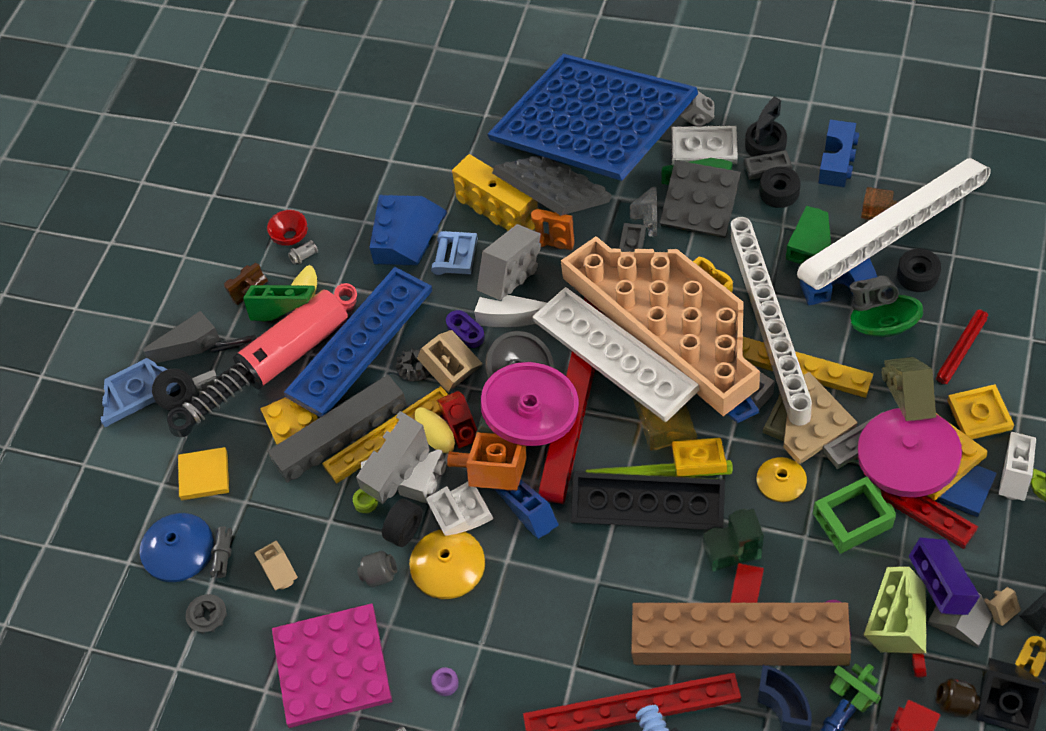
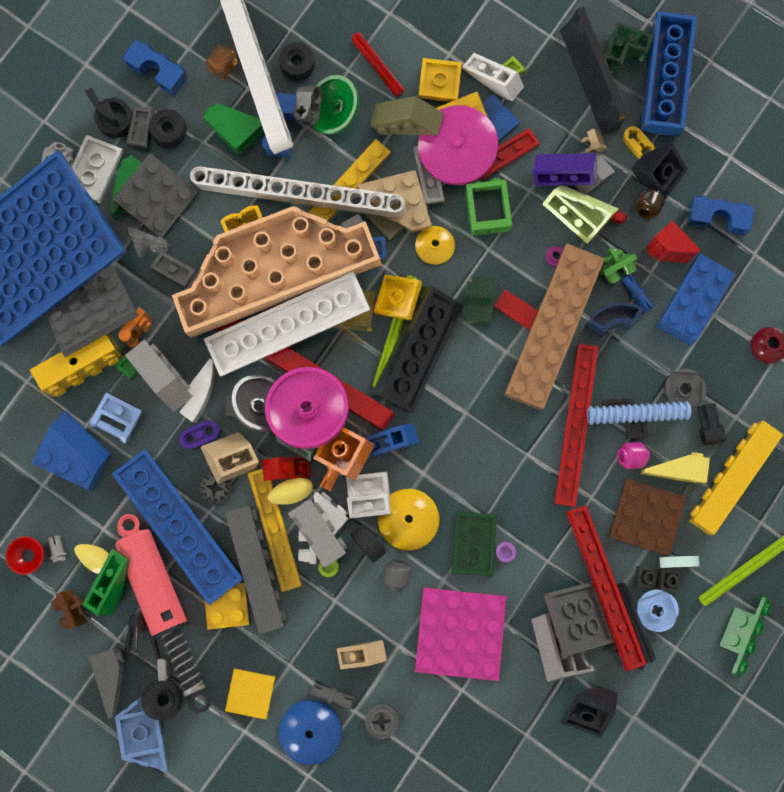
camera: 80 degrees left, 25 degrees up
none -> dark green tile [451,511,497,577]

